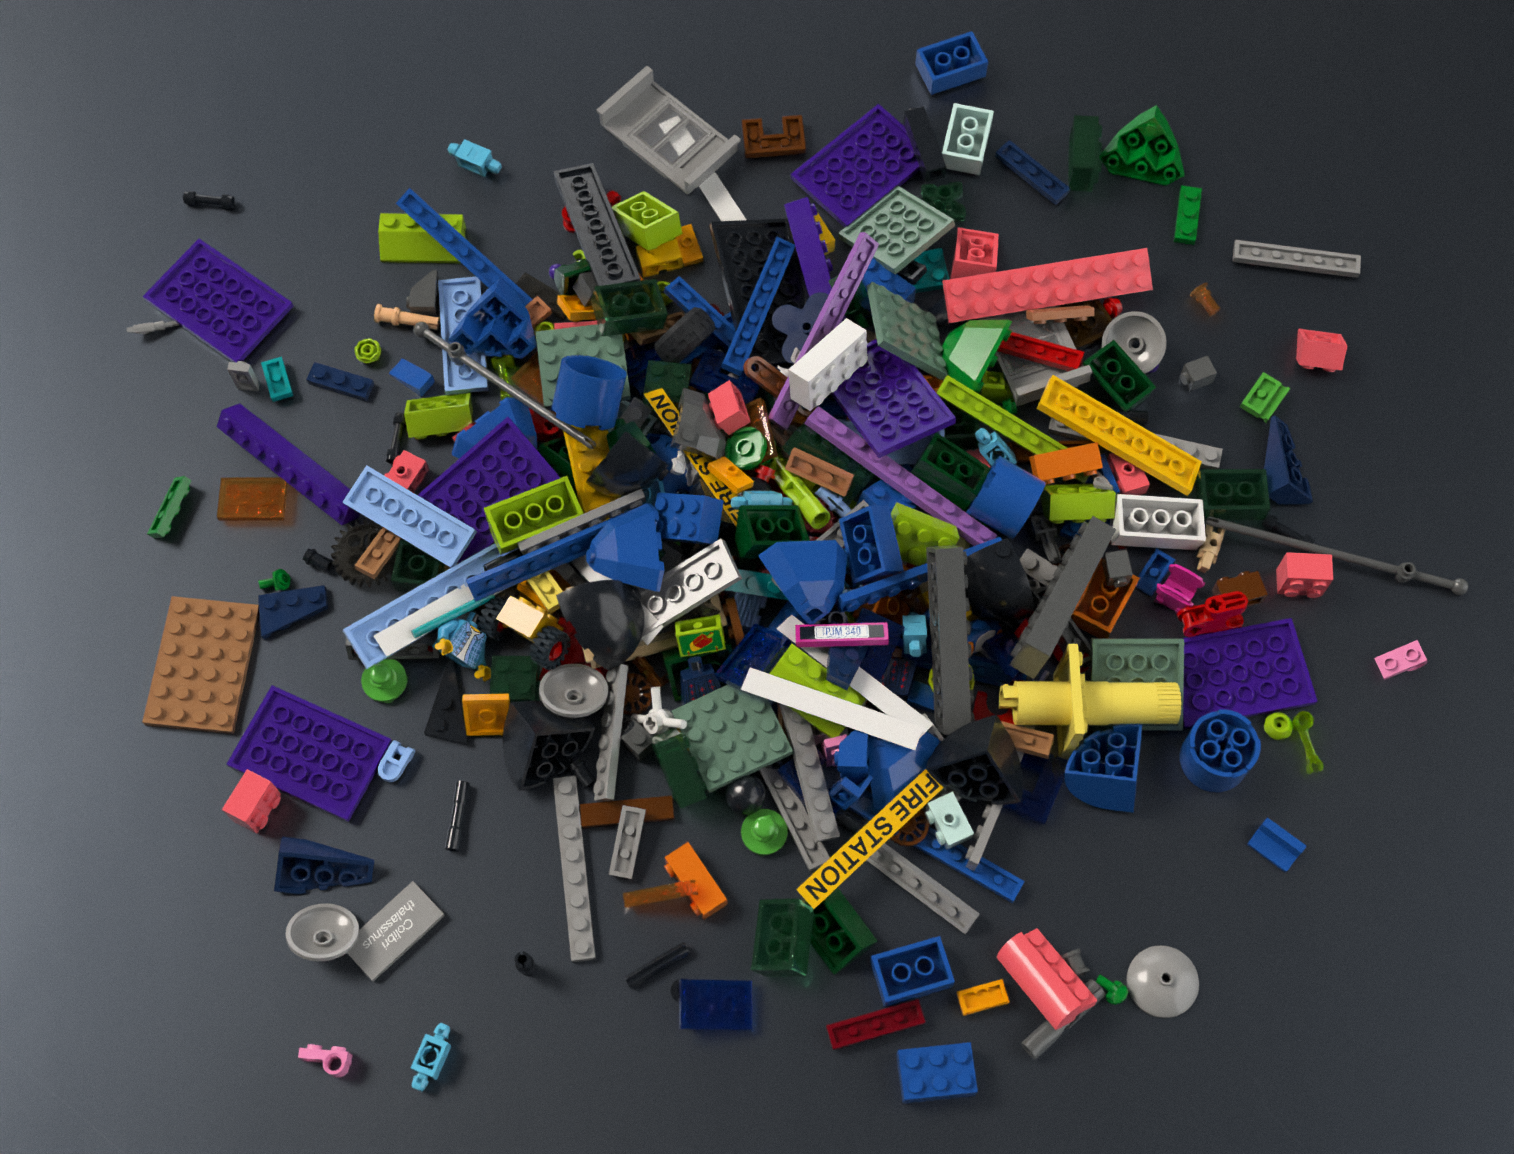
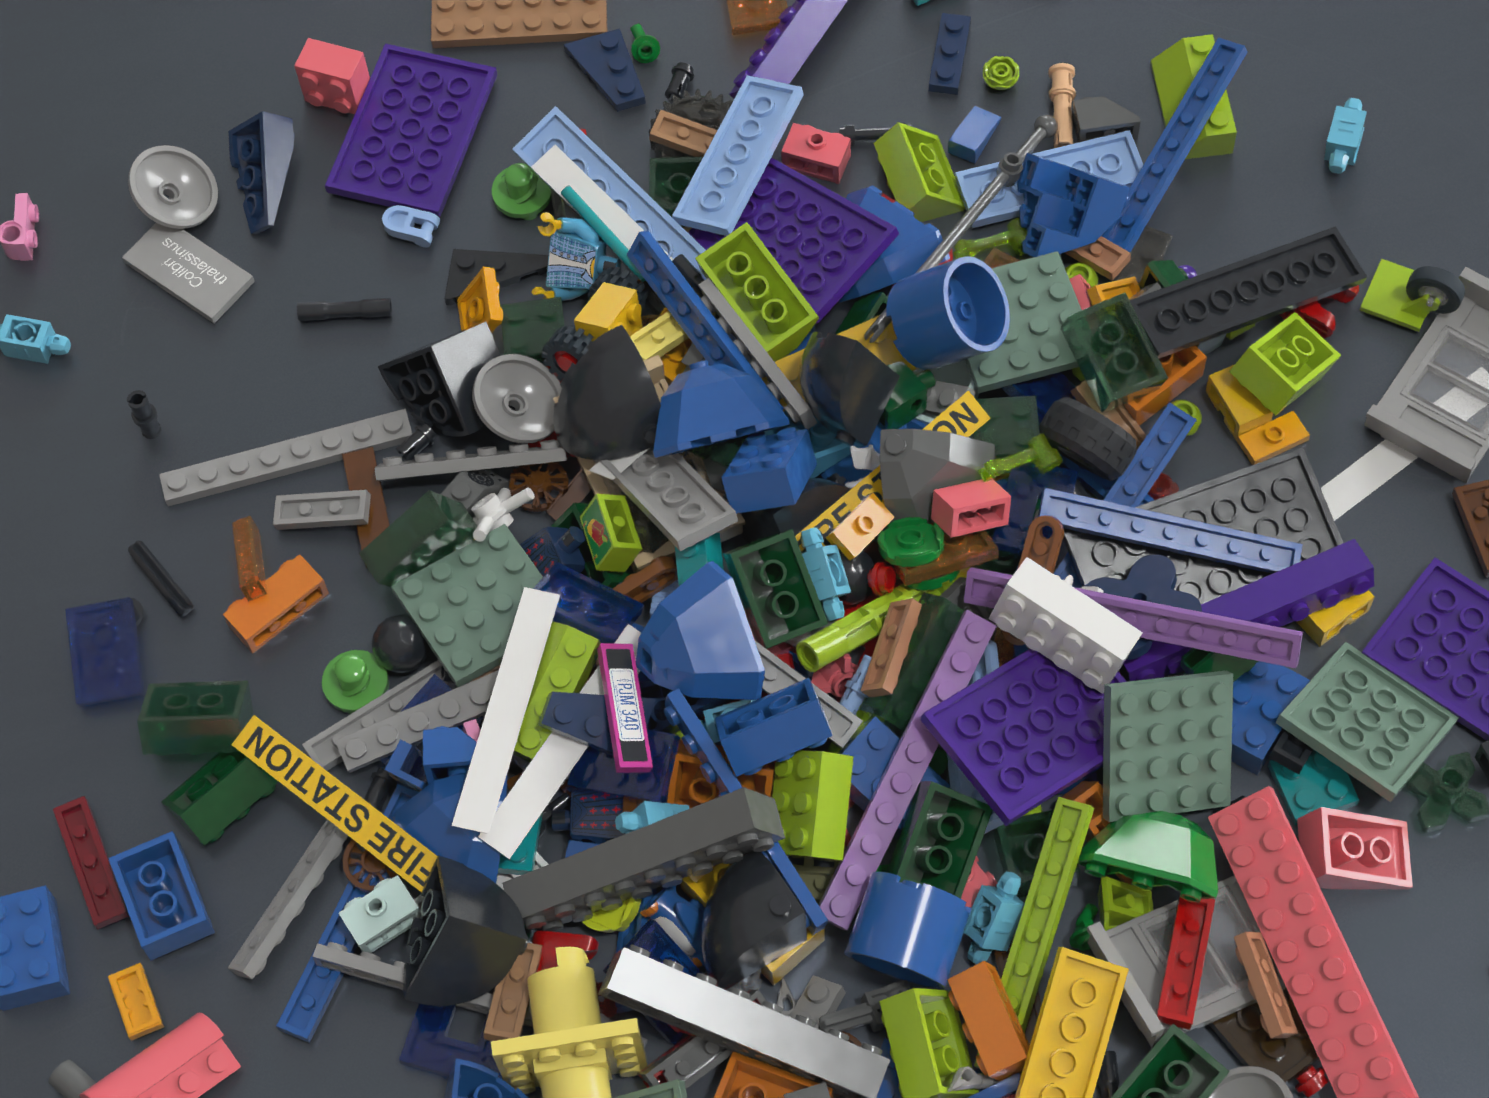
camera: 85 degrees right, 5 degrees down
none -> clear neon green brick [978,434,1063,482]
none -> lime plate [1360,259,1465,332]

